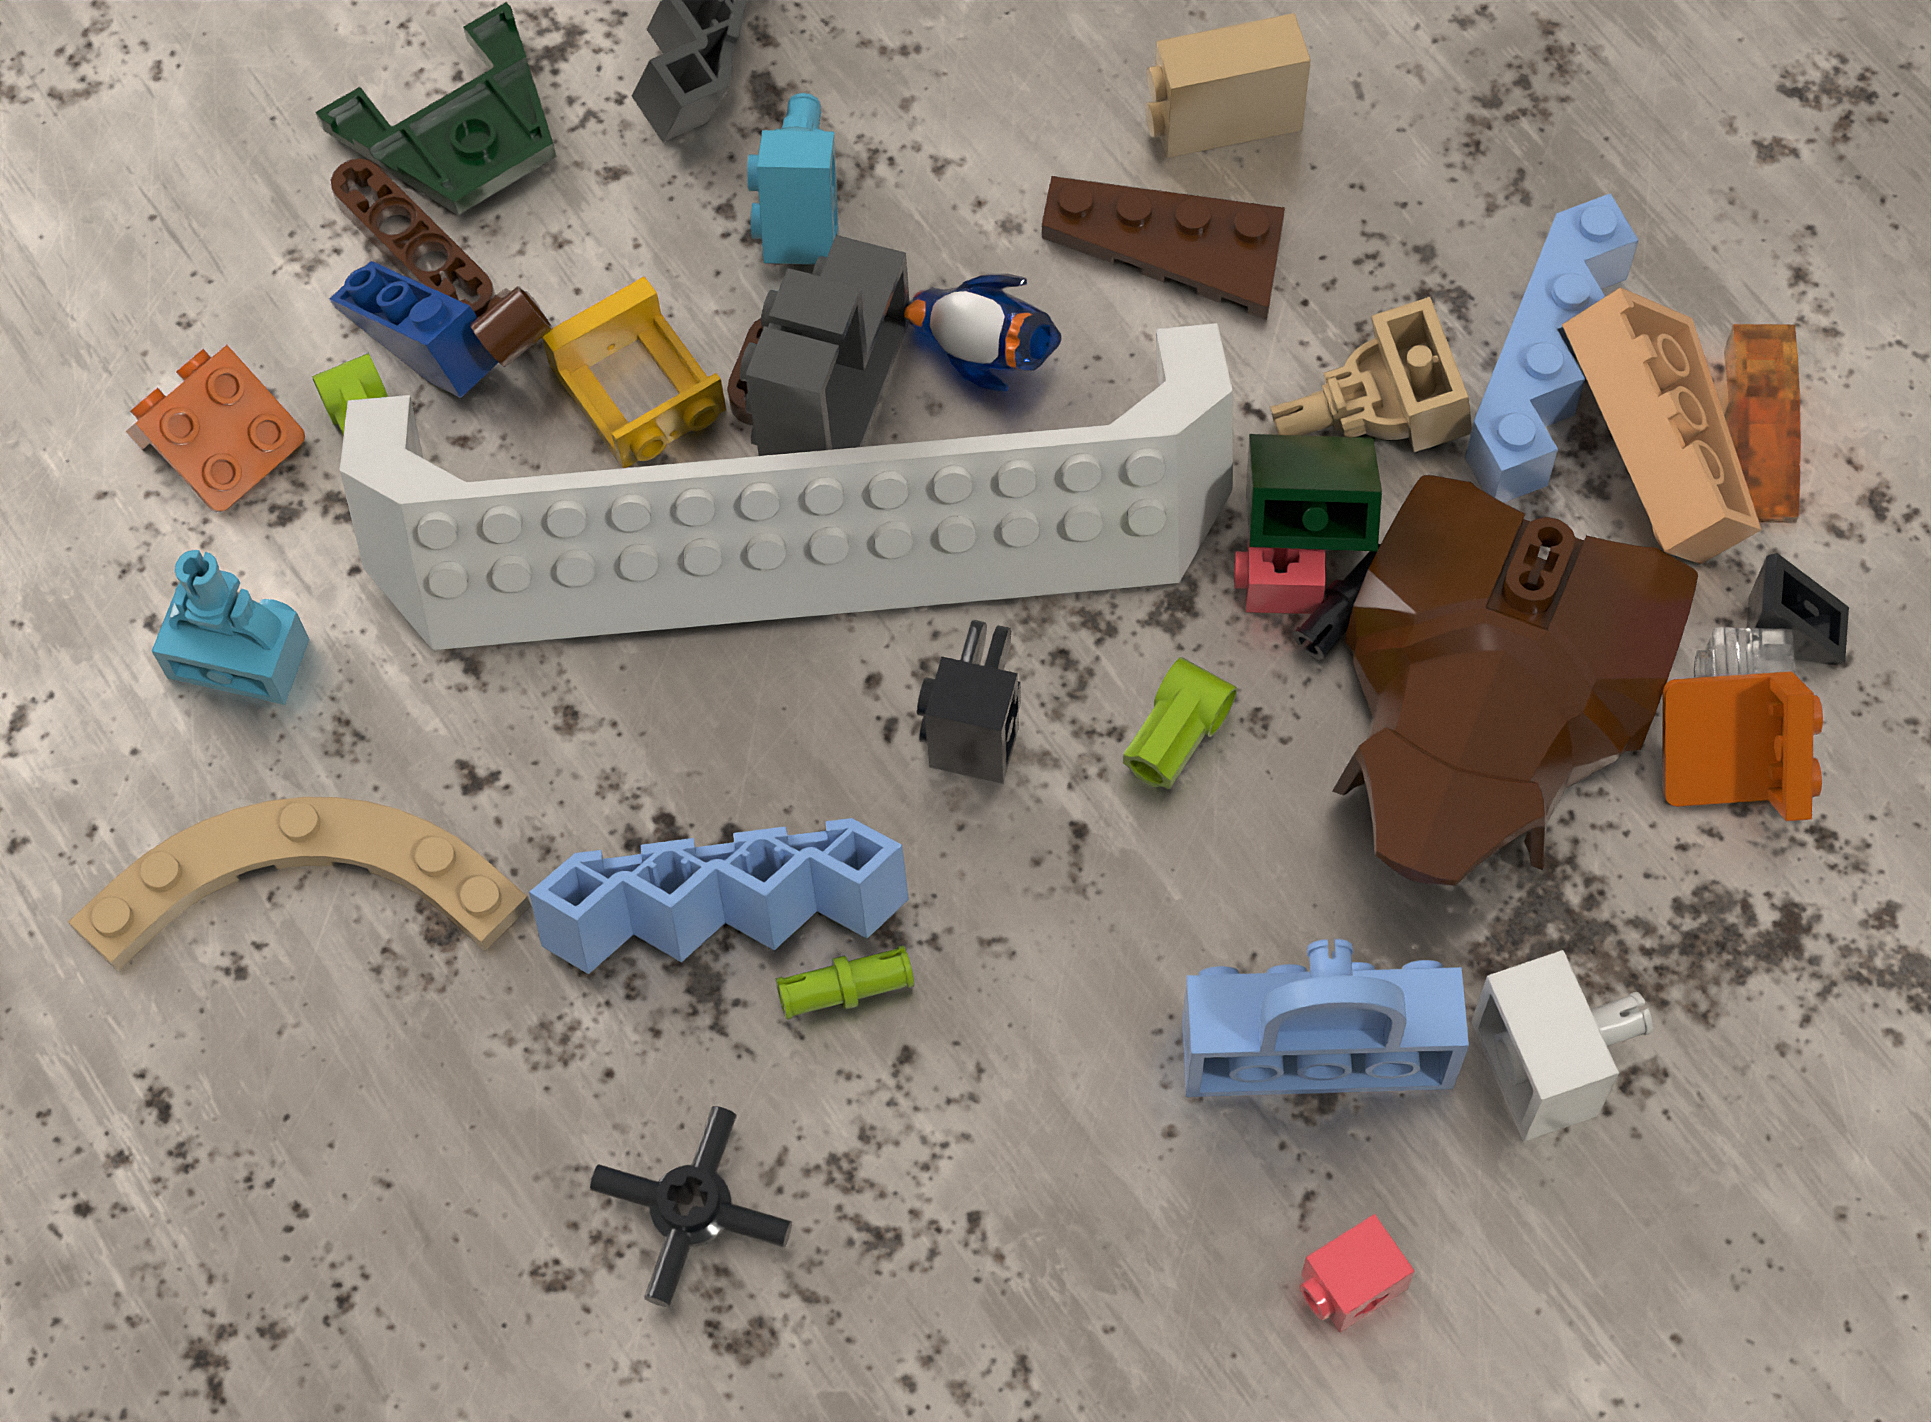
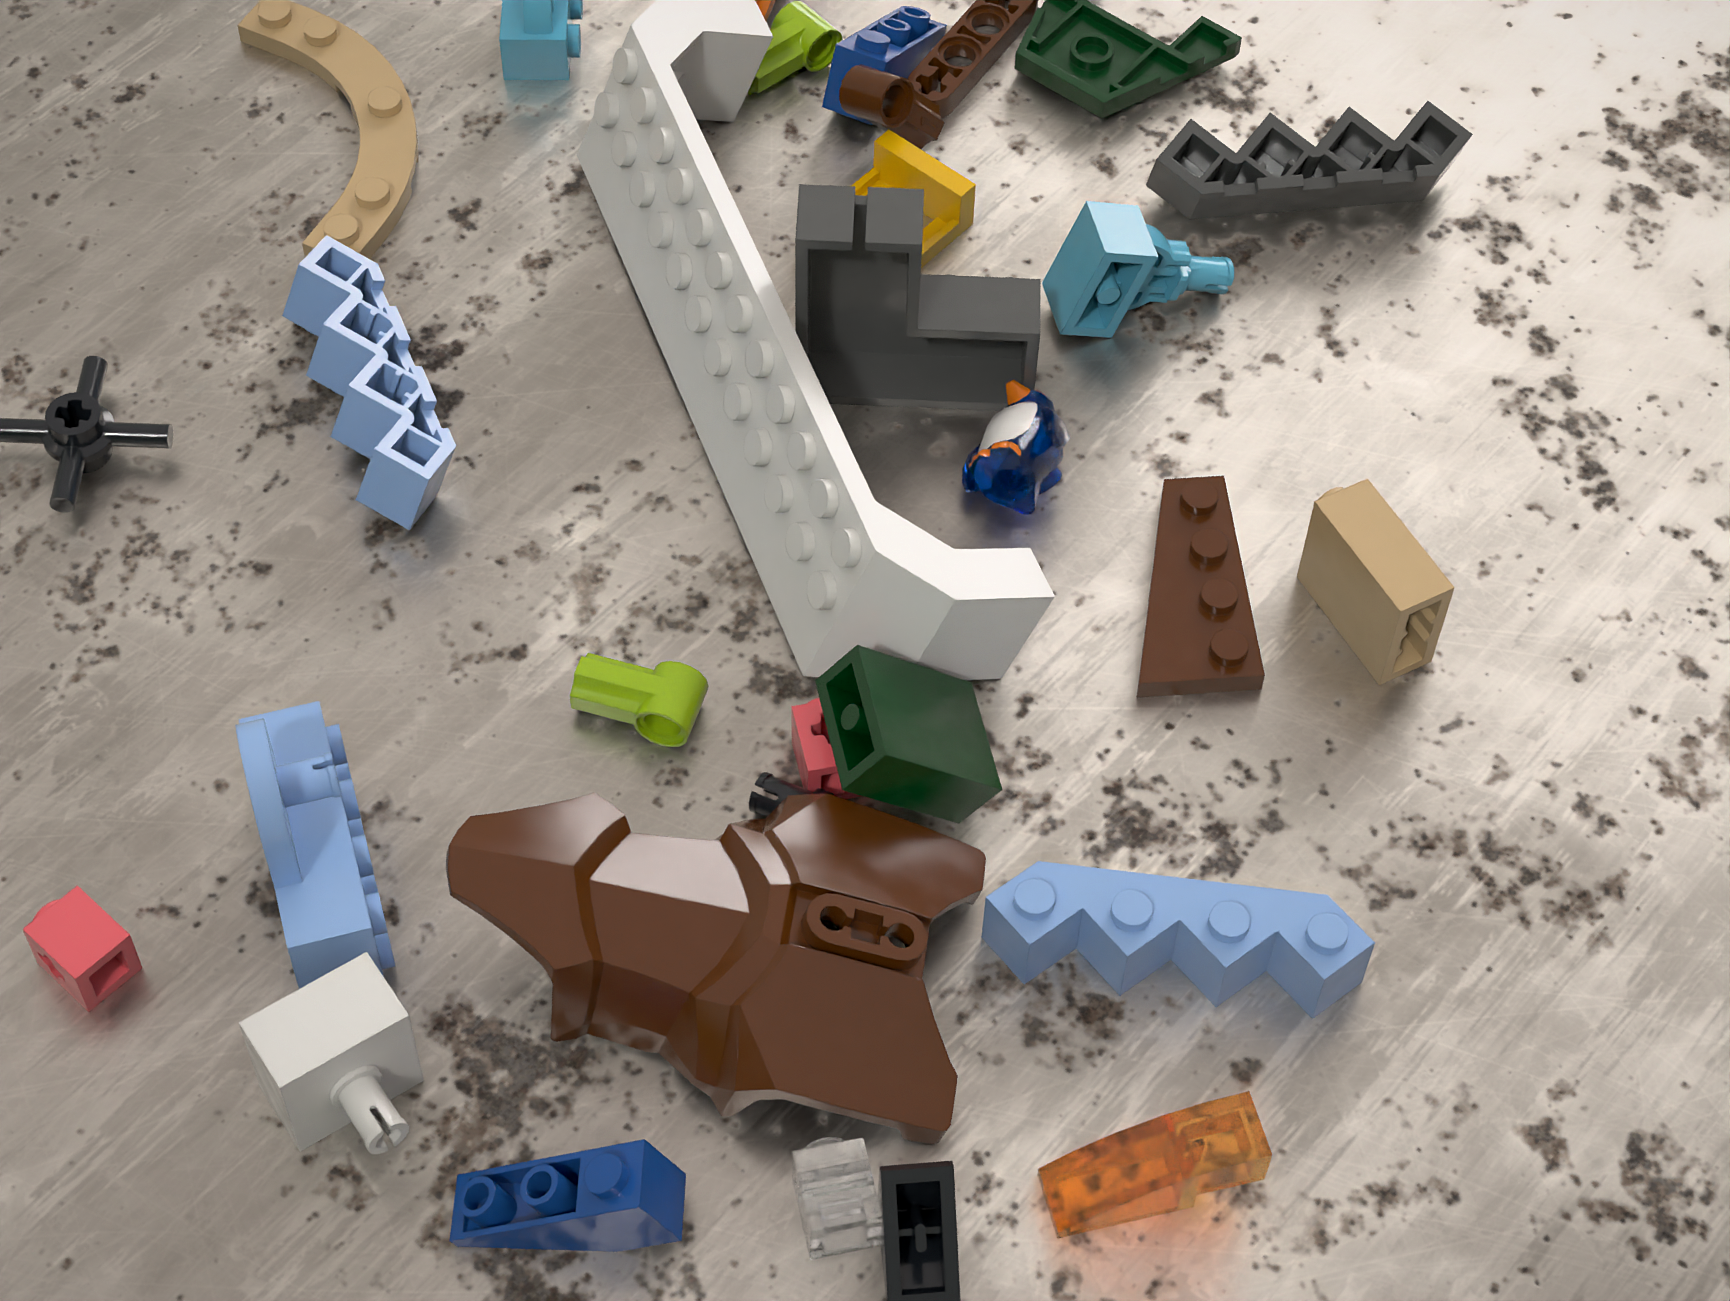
camera: 70 degrees right, 10 degrees down
lime pin [775,945,914,1020] -> none
black brick [917,620,1021,784] -> none
tan brick [1270,297,1472,452] -> none
light nougat wedge [1562,287,1761,564] -> none
orange bracket [1662,671,1823,821] -> none
none -> blue slope [450,1139,686,1252]

